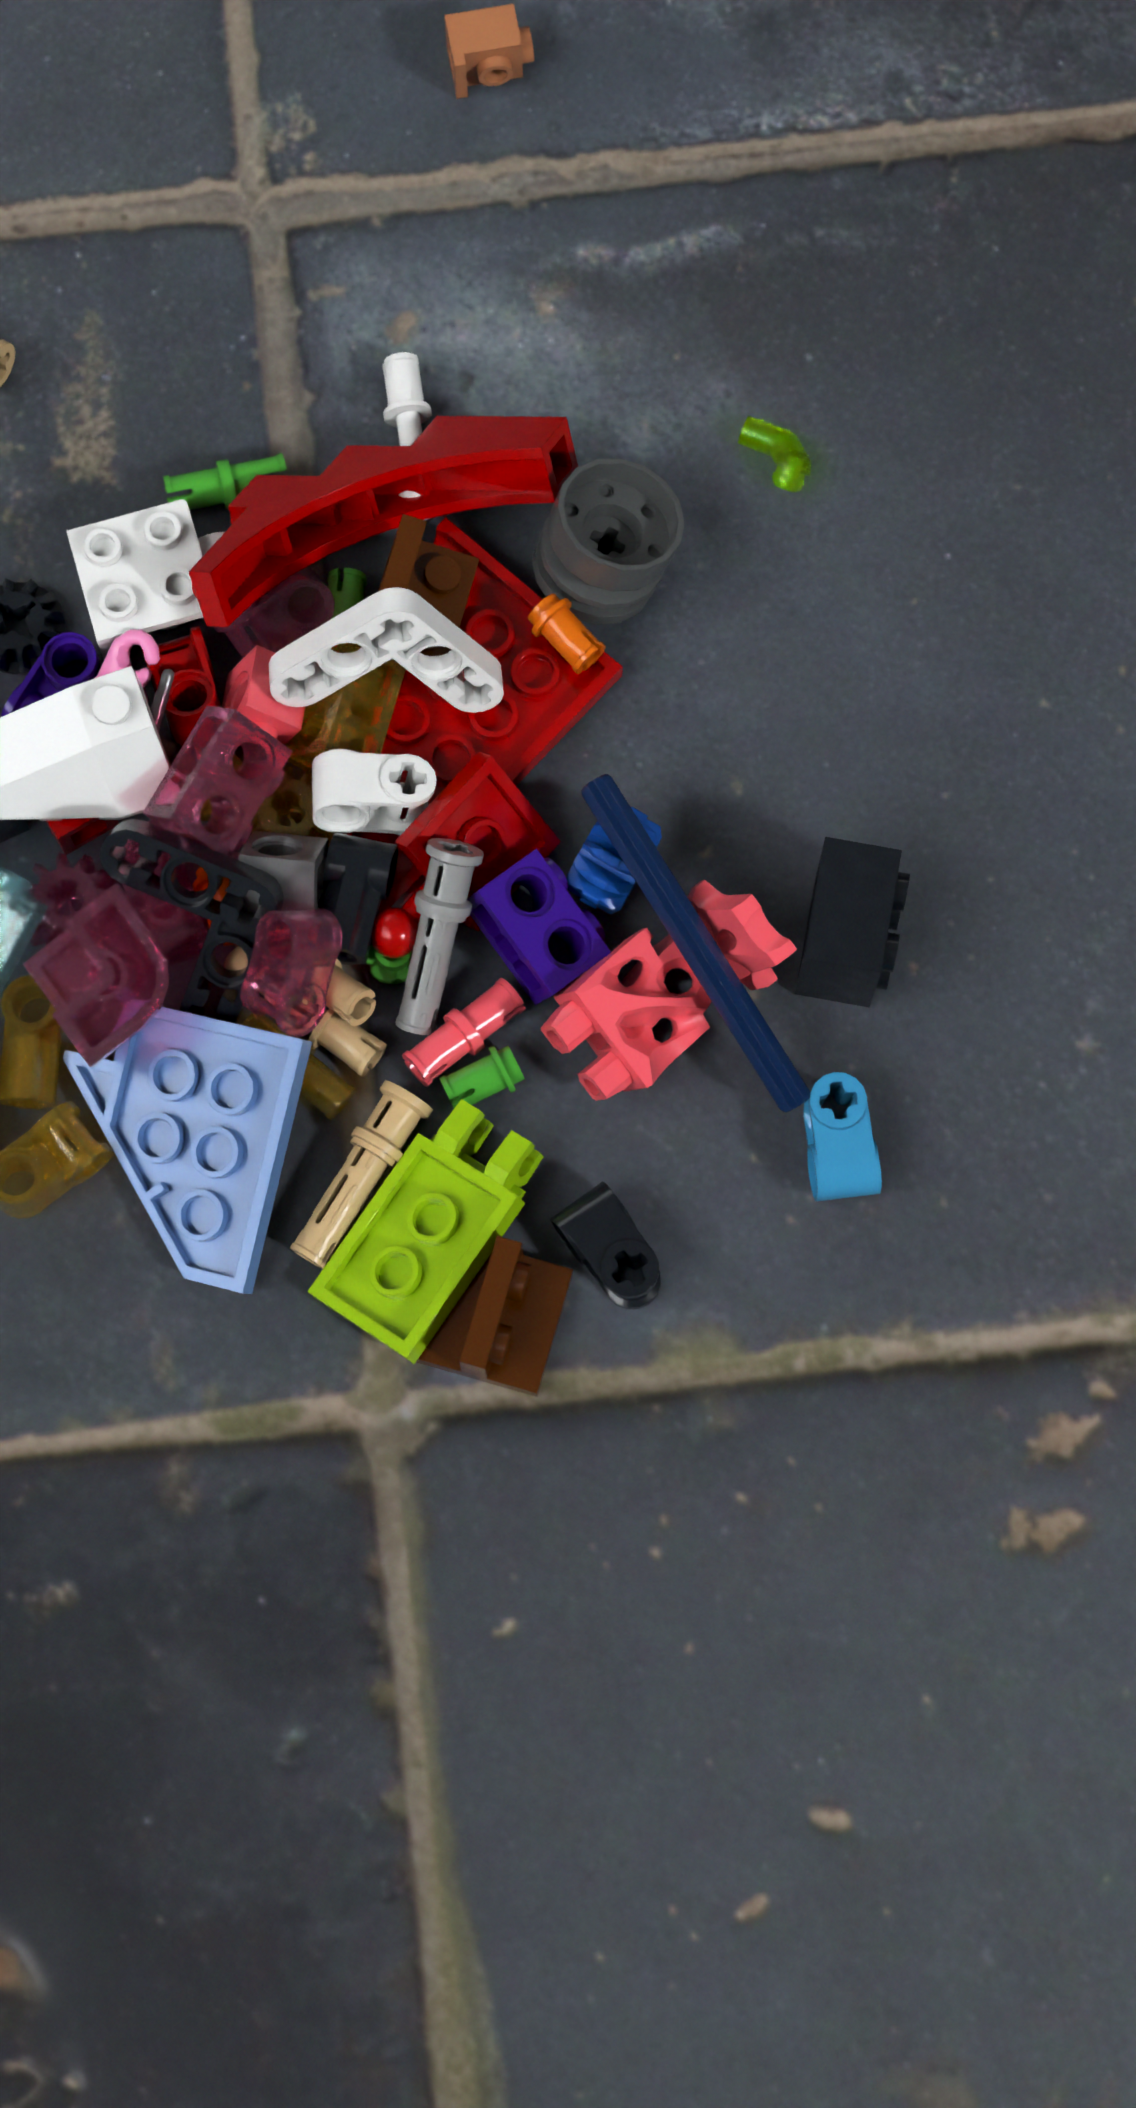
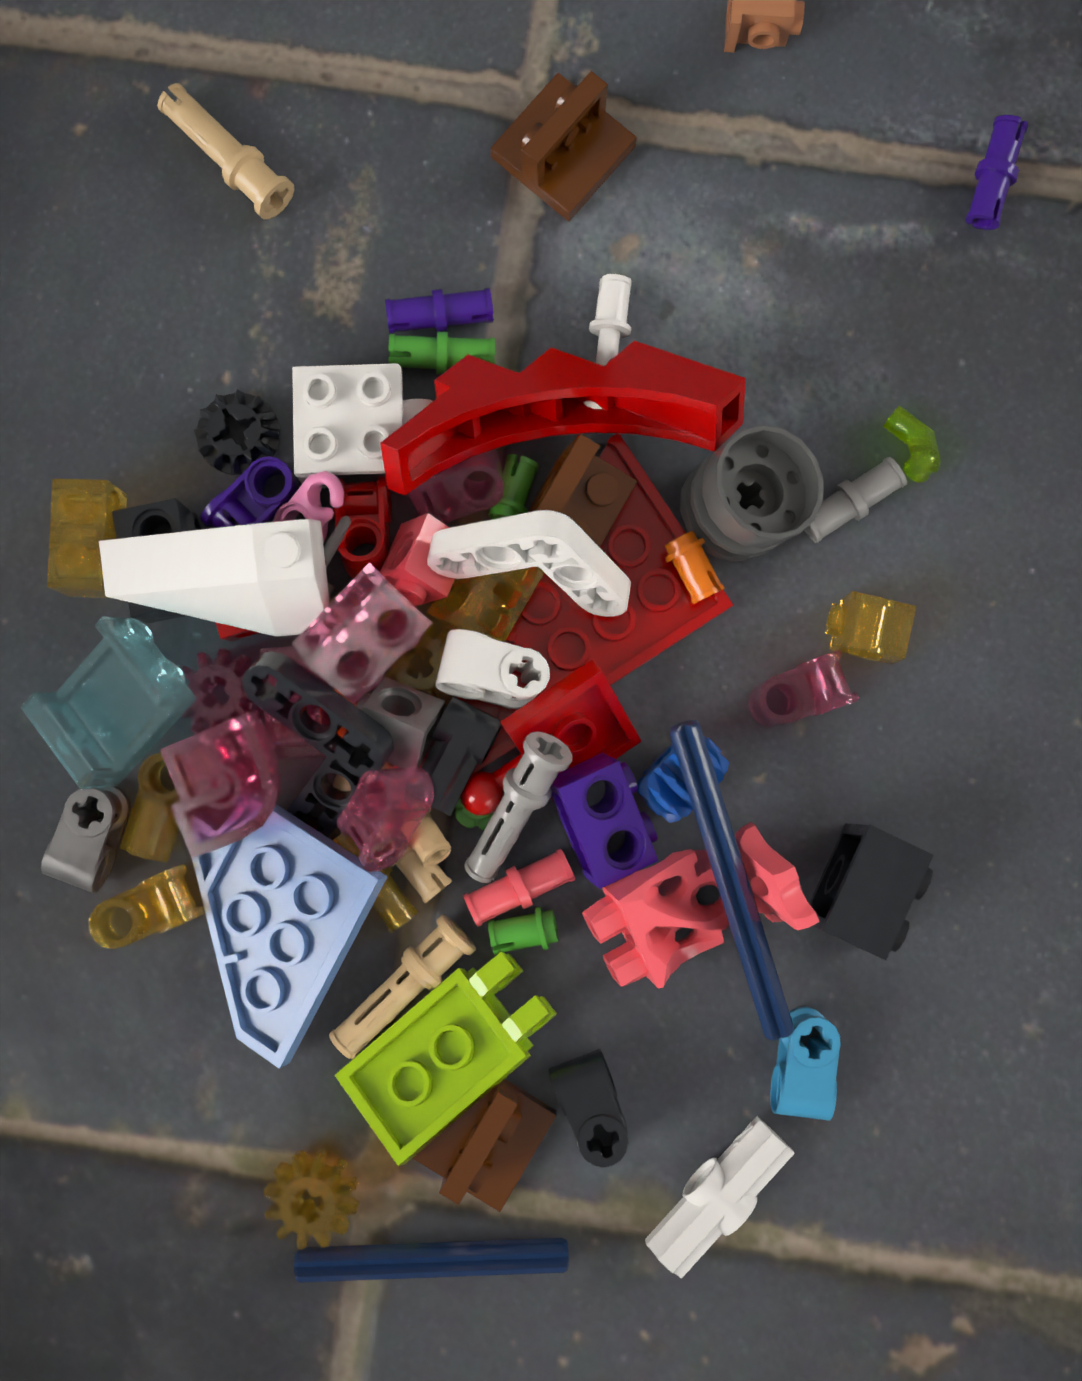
camera: 15 degrees right, 10 degrees up
none -> clear yellow gear [264,1148,360,1250]
none -> dark blue axle [294,1238,569,1283]
none -> dark purple pin [385,288,494,334]
none -> reddish brown bracket [490,71,637,222]
none -> white piece [645,1116,795,1279]
none -> clear pink piece [748,650,860,728]
none -> light grey pin [804,457,907,543]
none -> clear yellow brick [825,591,917,664]
none -> dark purple pin [965,115,1028,230]

